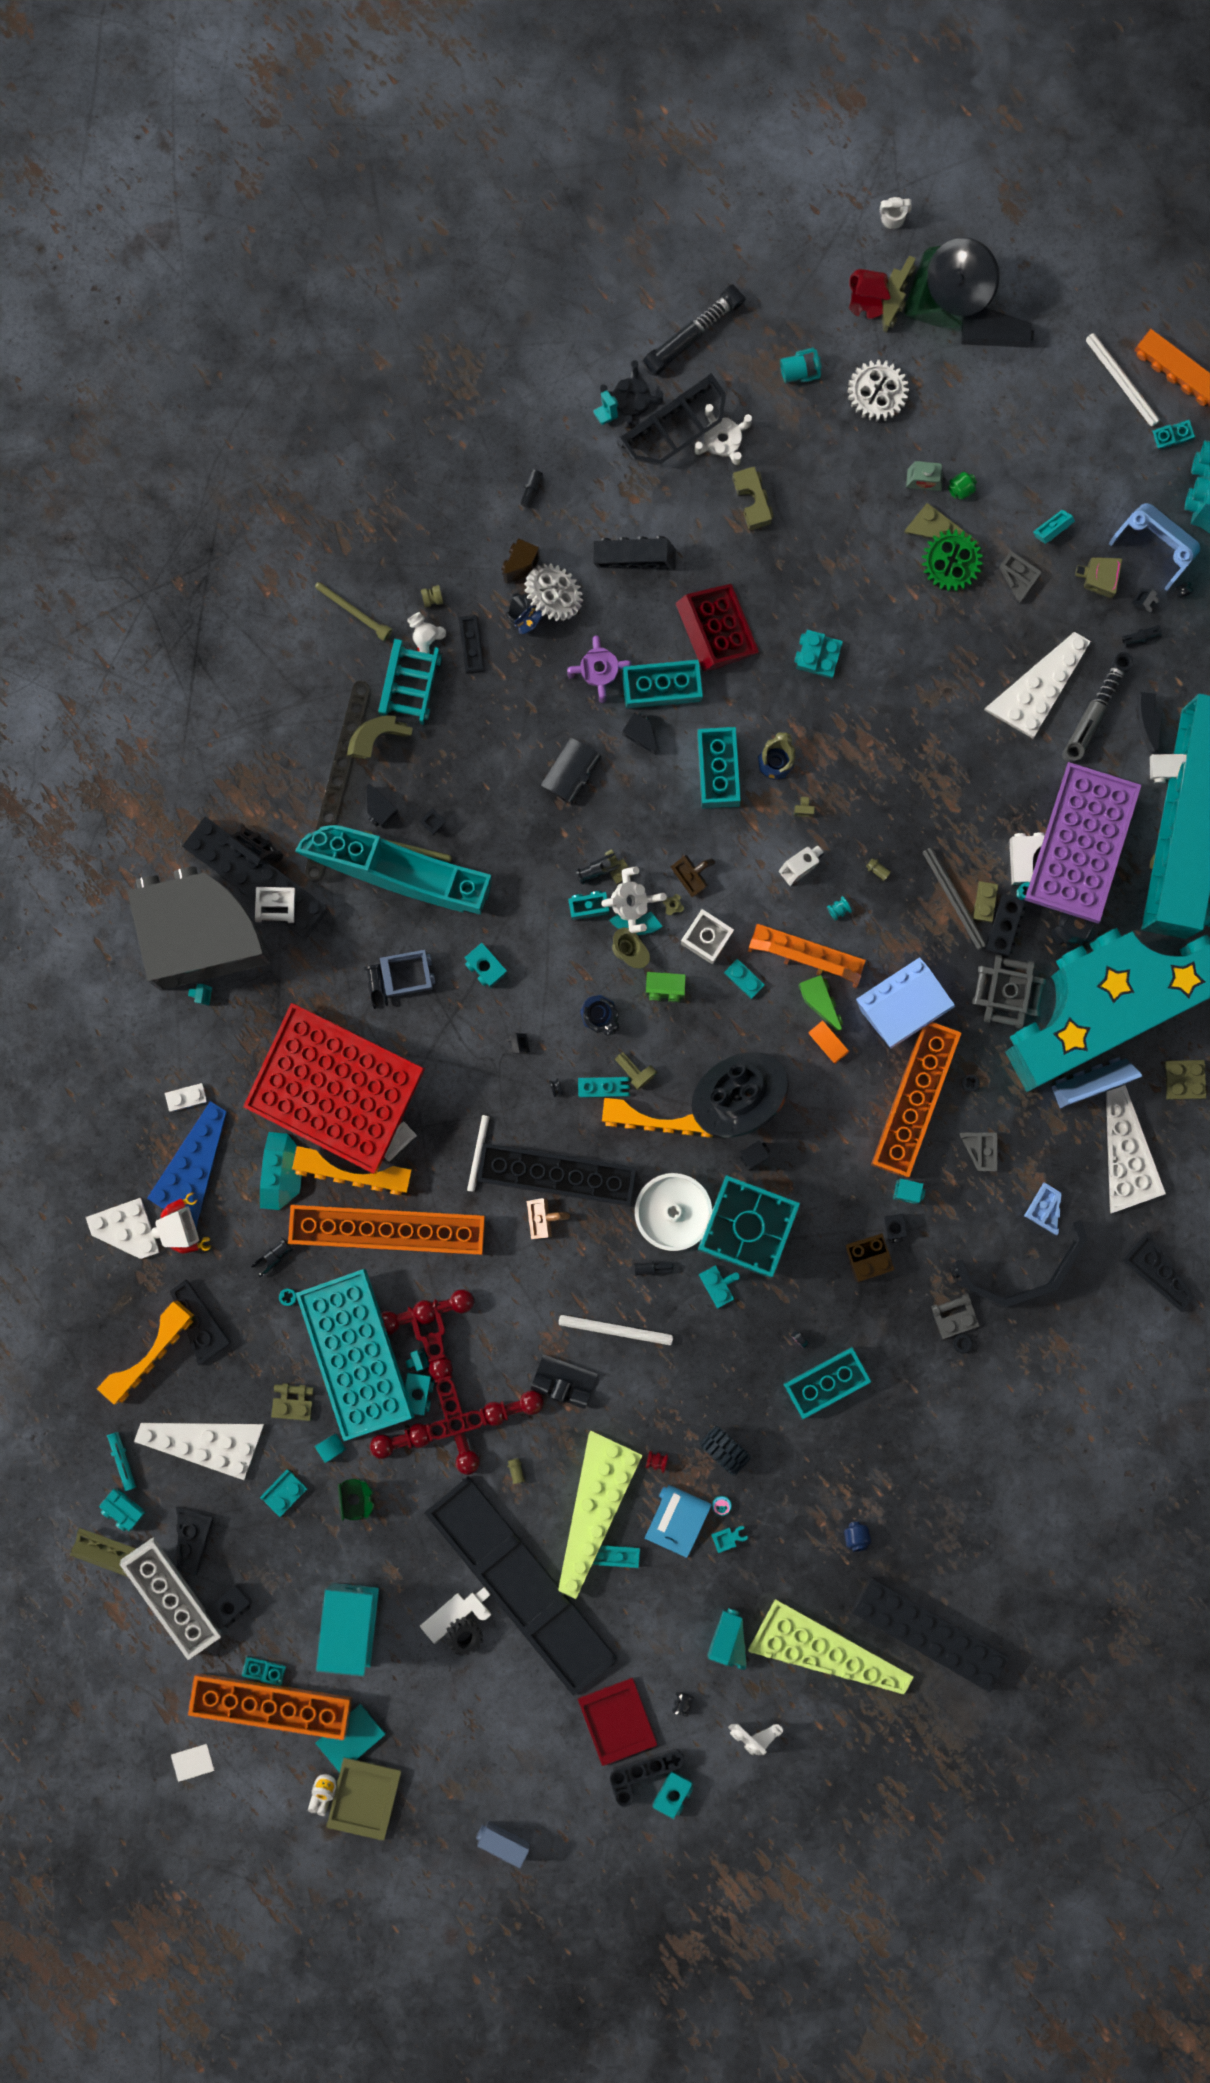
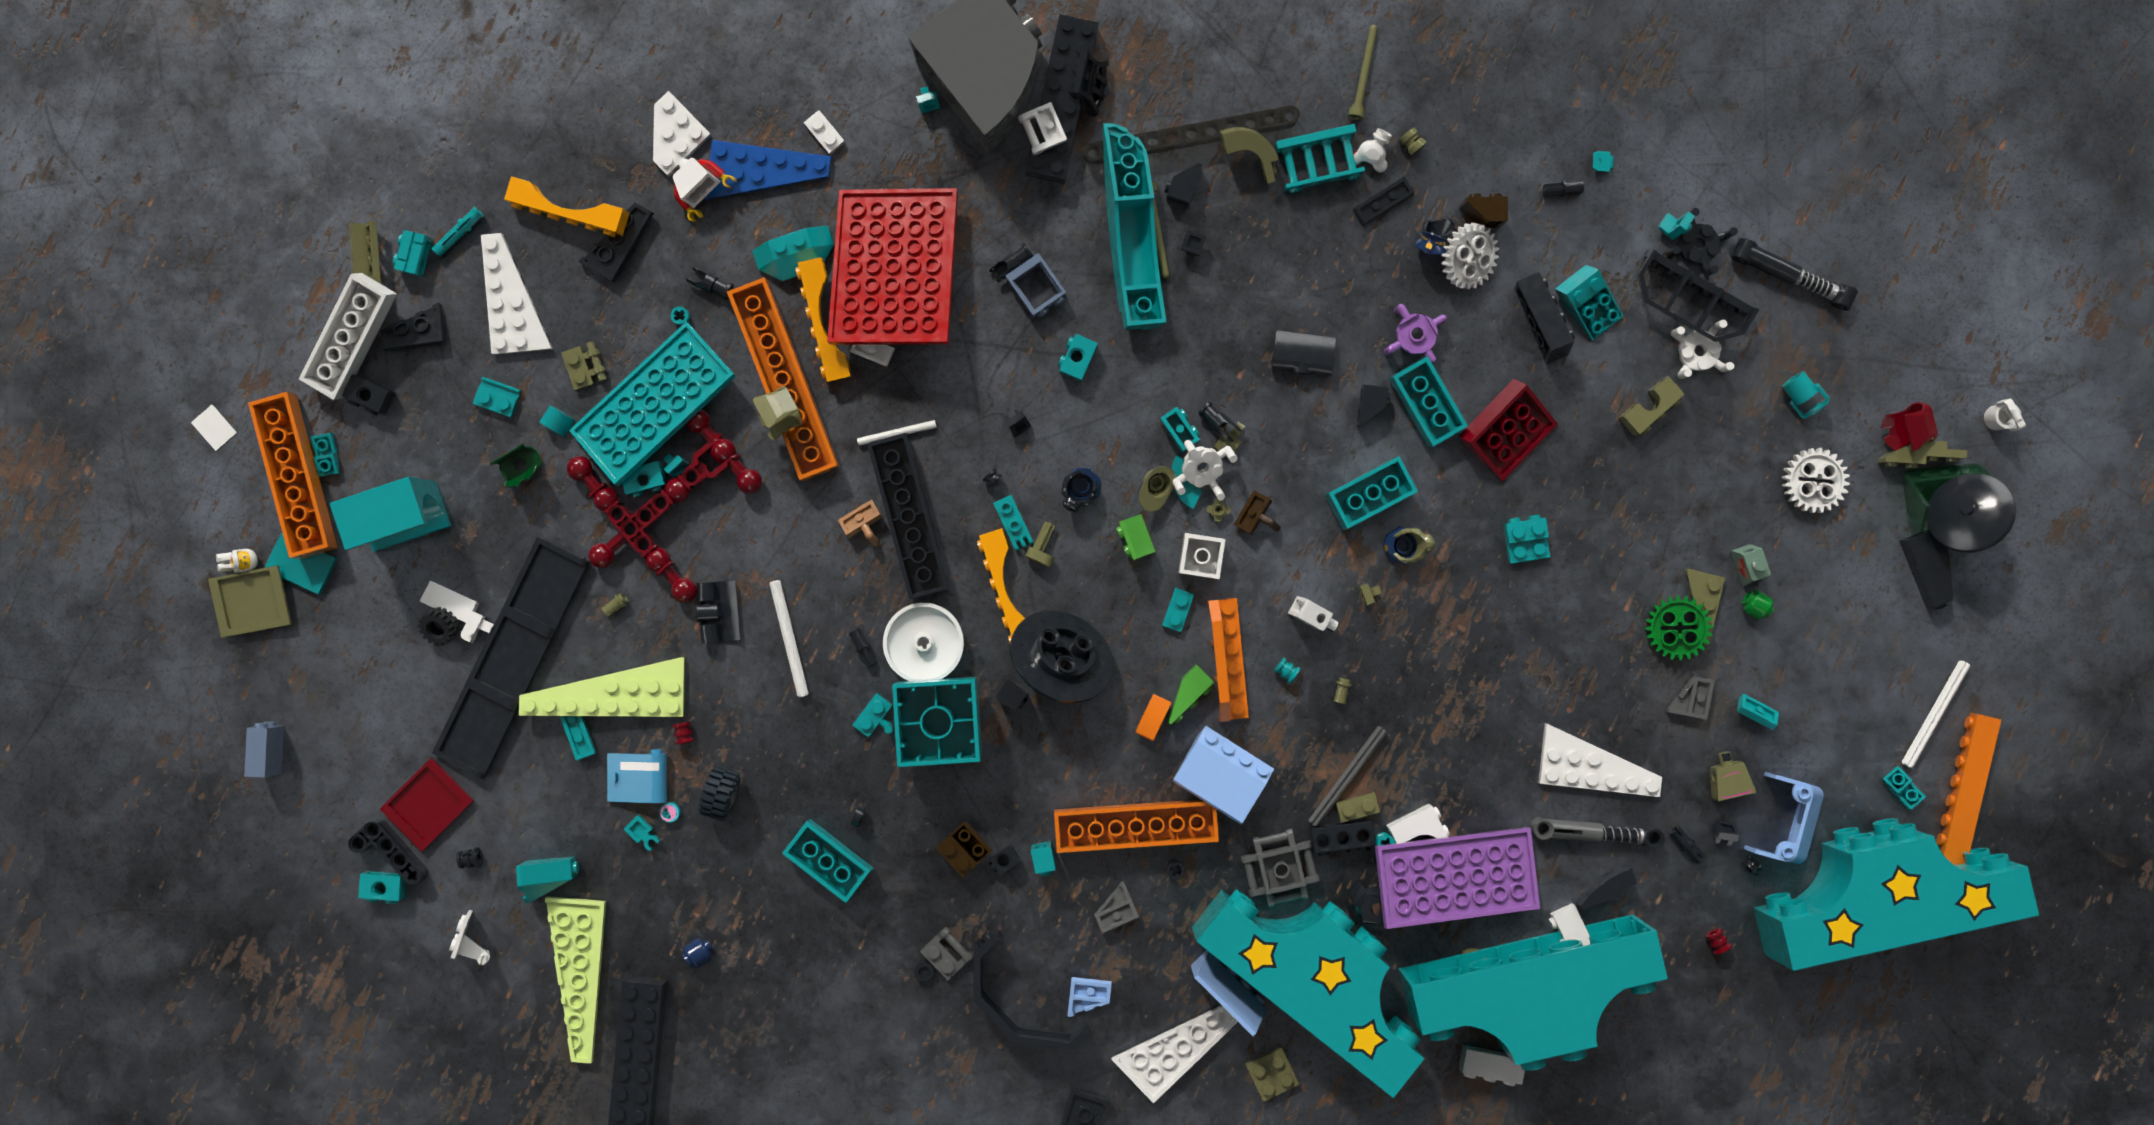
camera: 65 degrees right, 5 degrees up
none -> olive piece [753,386,803,441]
none -> teal slope [1555,265,1624,341]
none -> teal piece [1593,151,1614,172]

